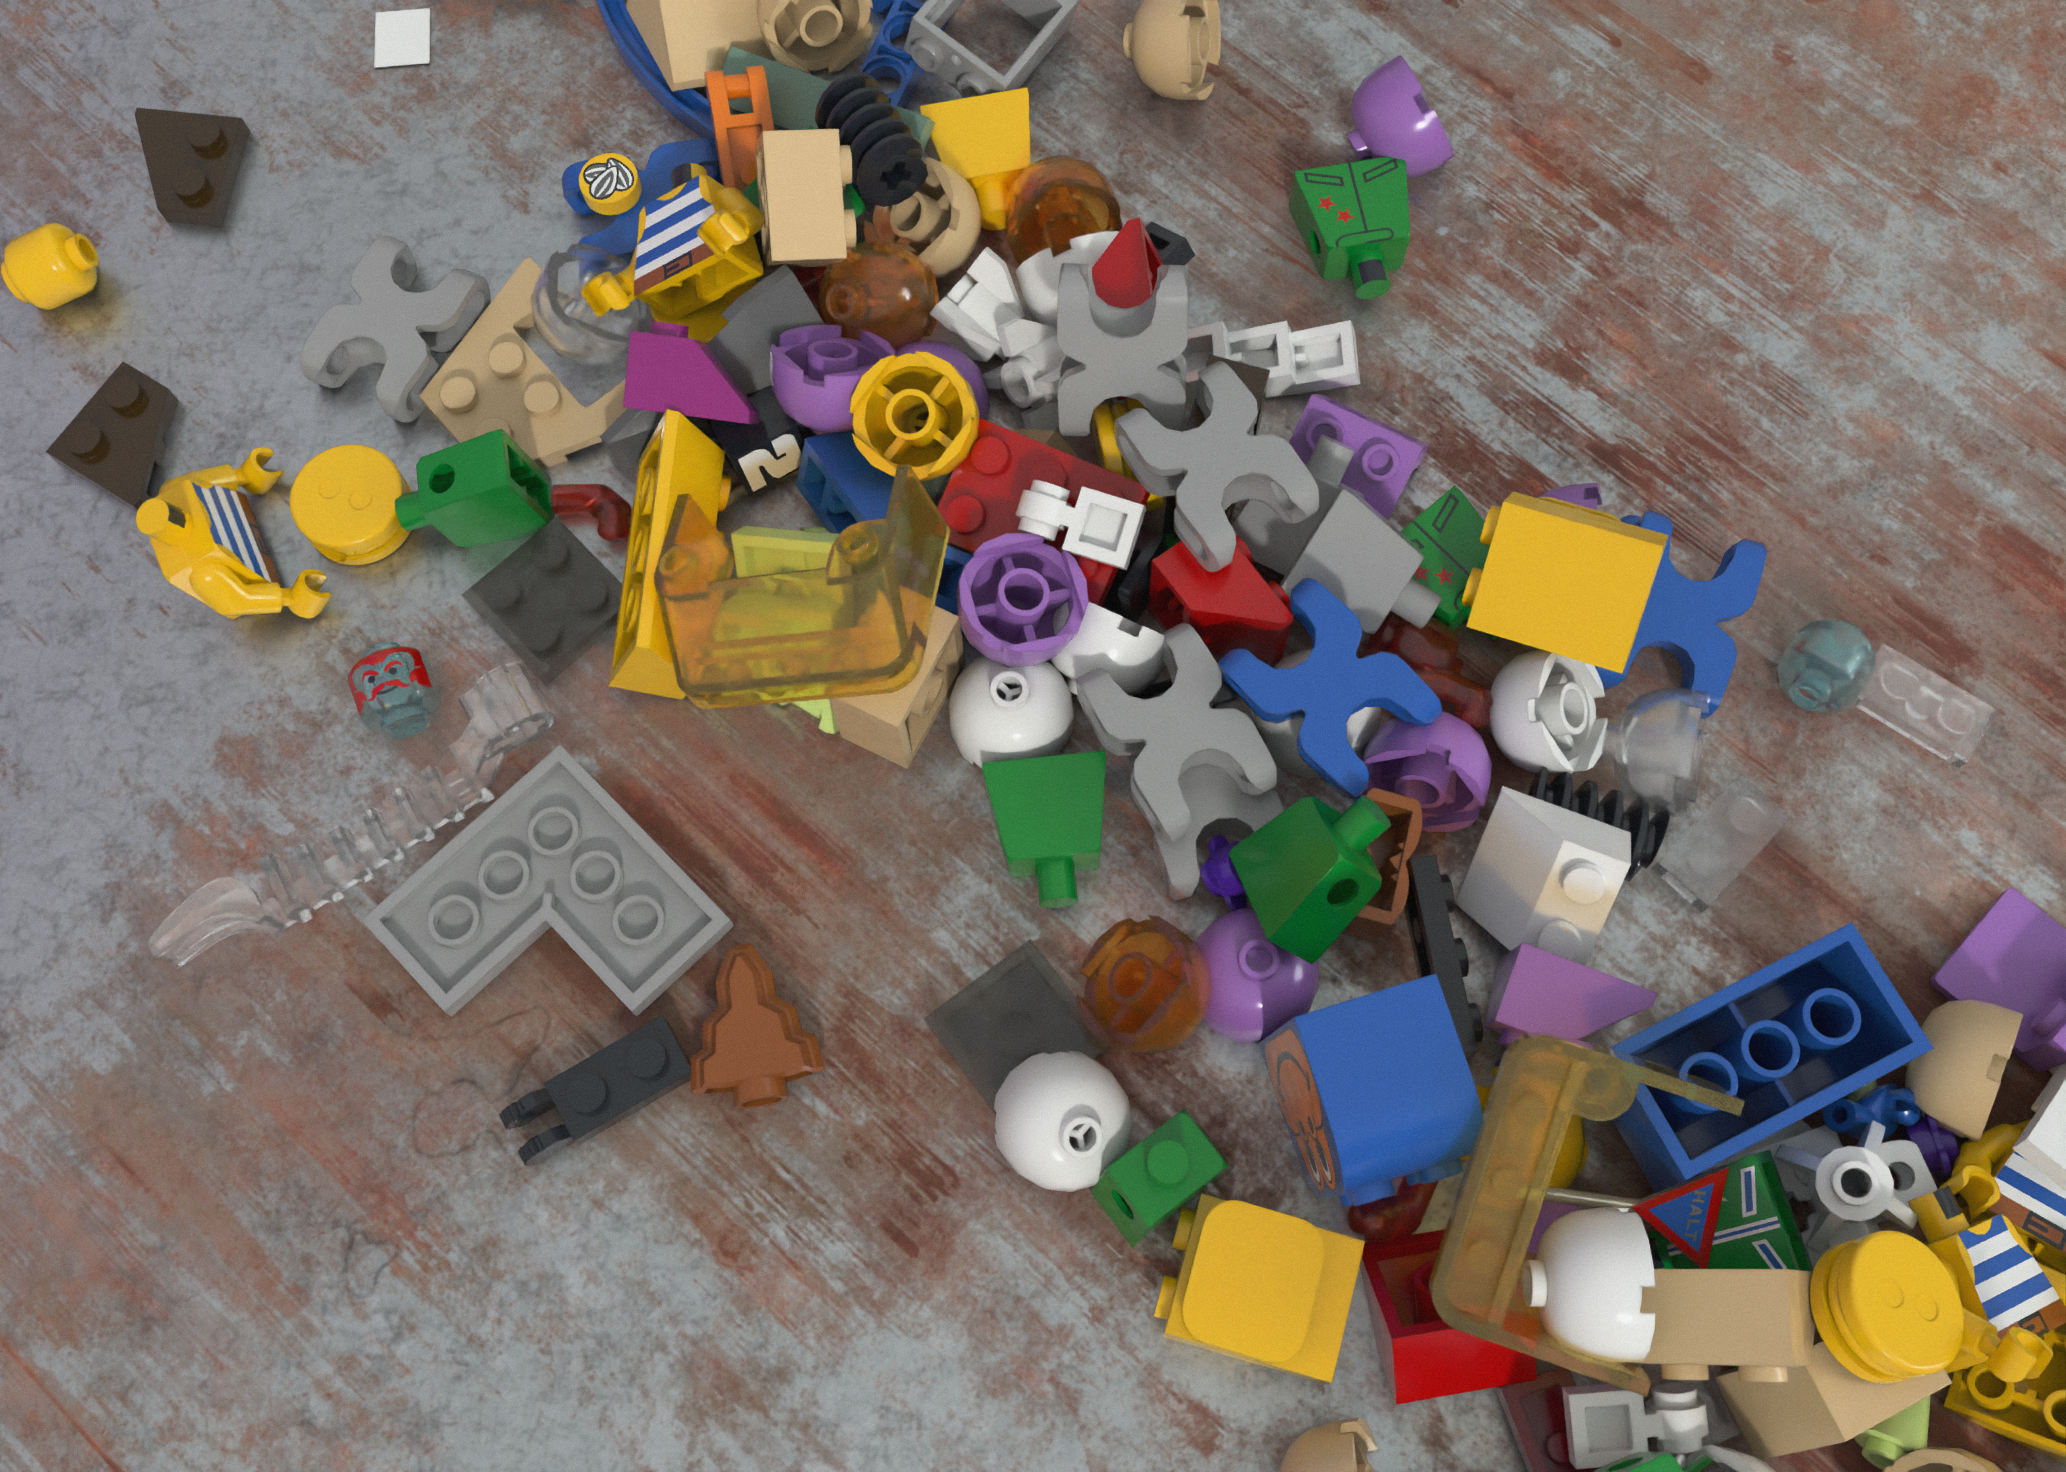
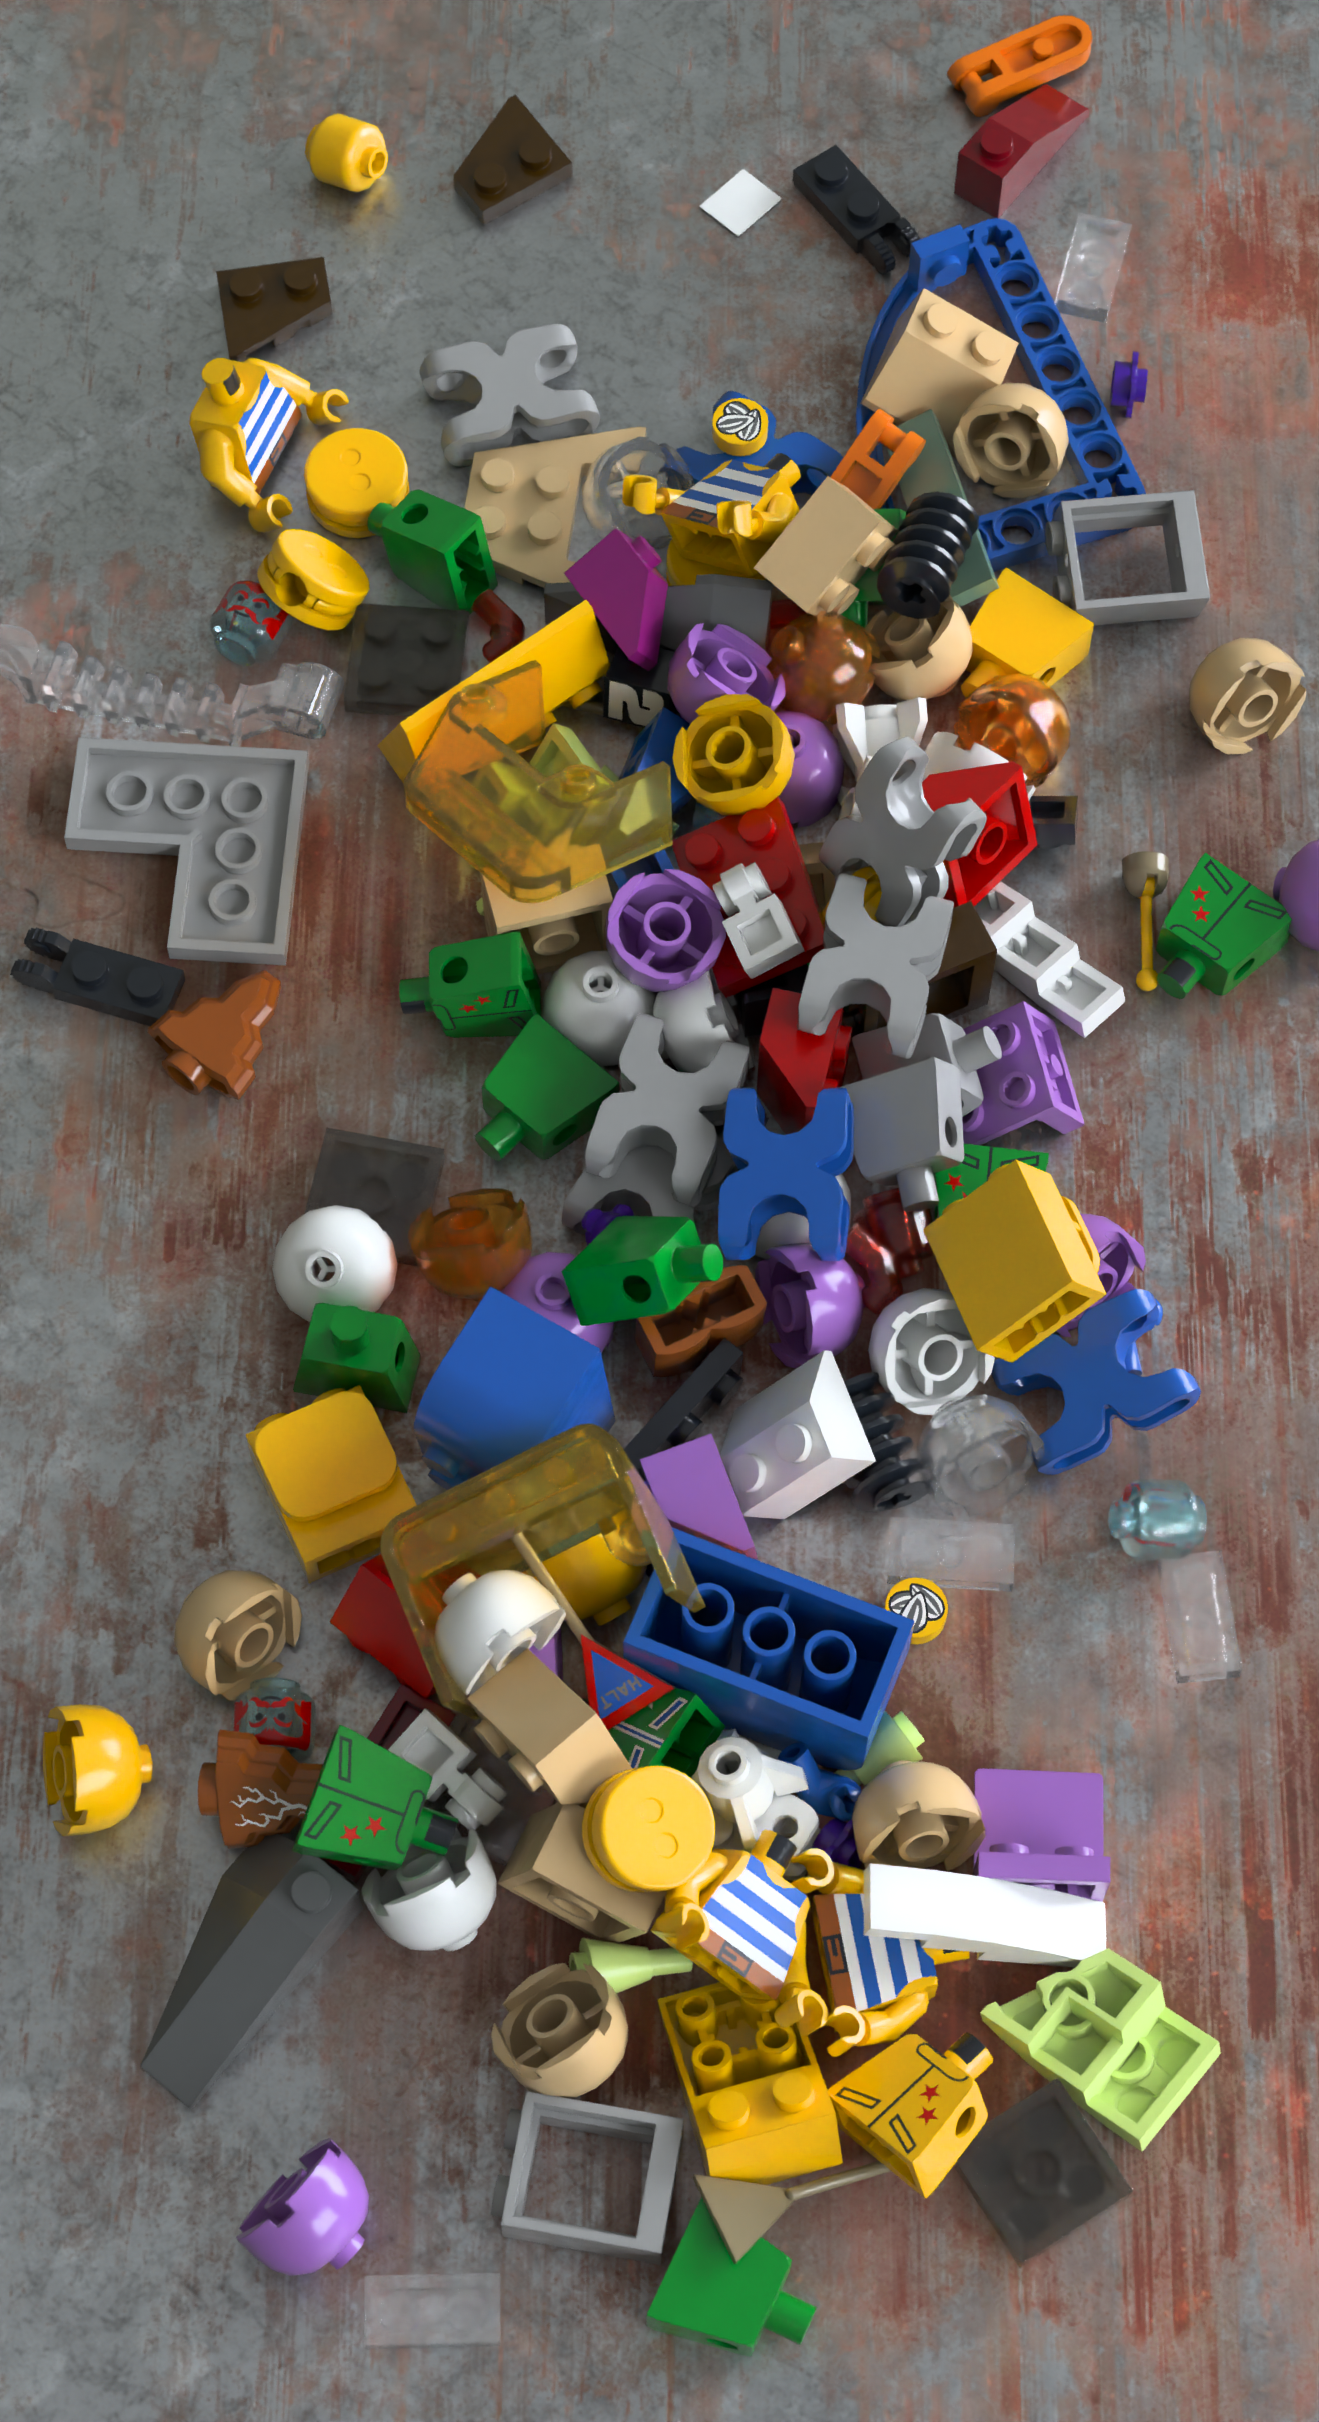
camera: 45 degrees right, 5 degrees down
none -> yellow head [257,529,370,631]
none -> green torso [399,931,542,1038]
none -> tile [884,1578,948,1644]
none -> hinge [1122,851,1169,991]

